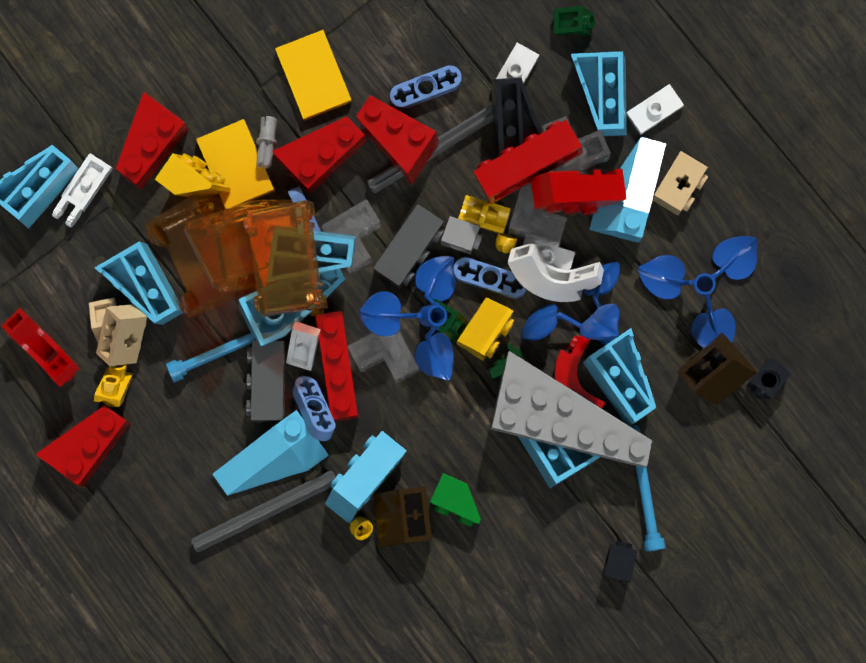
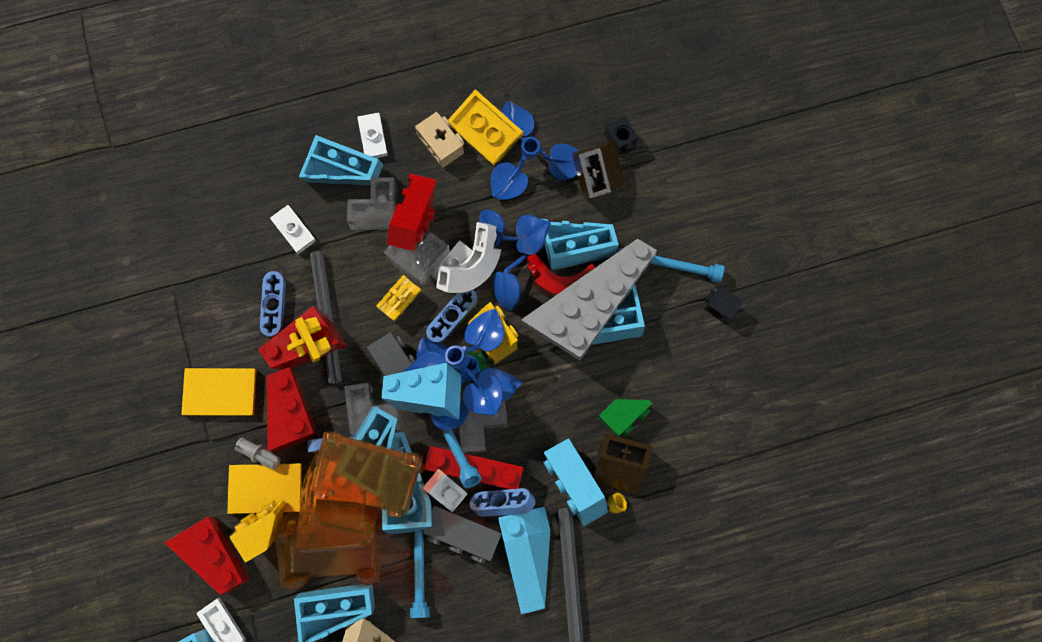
camera: 75 degrees left, 5 degrees down
light grey brick [441,216,483,255] -> none
red brick [473,119,583,204] -> none
dark green bracket [488,343,524,382] -> none
black wedge [491,78,542,158] -> none
yellow hinge [495,233,518,254] -> none
dark green bracket [554,6,595,37] -> none
wedge [589,137,666,243] -> none
none -> yellow hips [287,317,331,363]
none -> medium azure wedge [382,363,461,419]
none -> blue plant [404,309,504,416]
none -> dark azure piece [441,429,481,488]
none -> yellow tile [448,90,524,166]

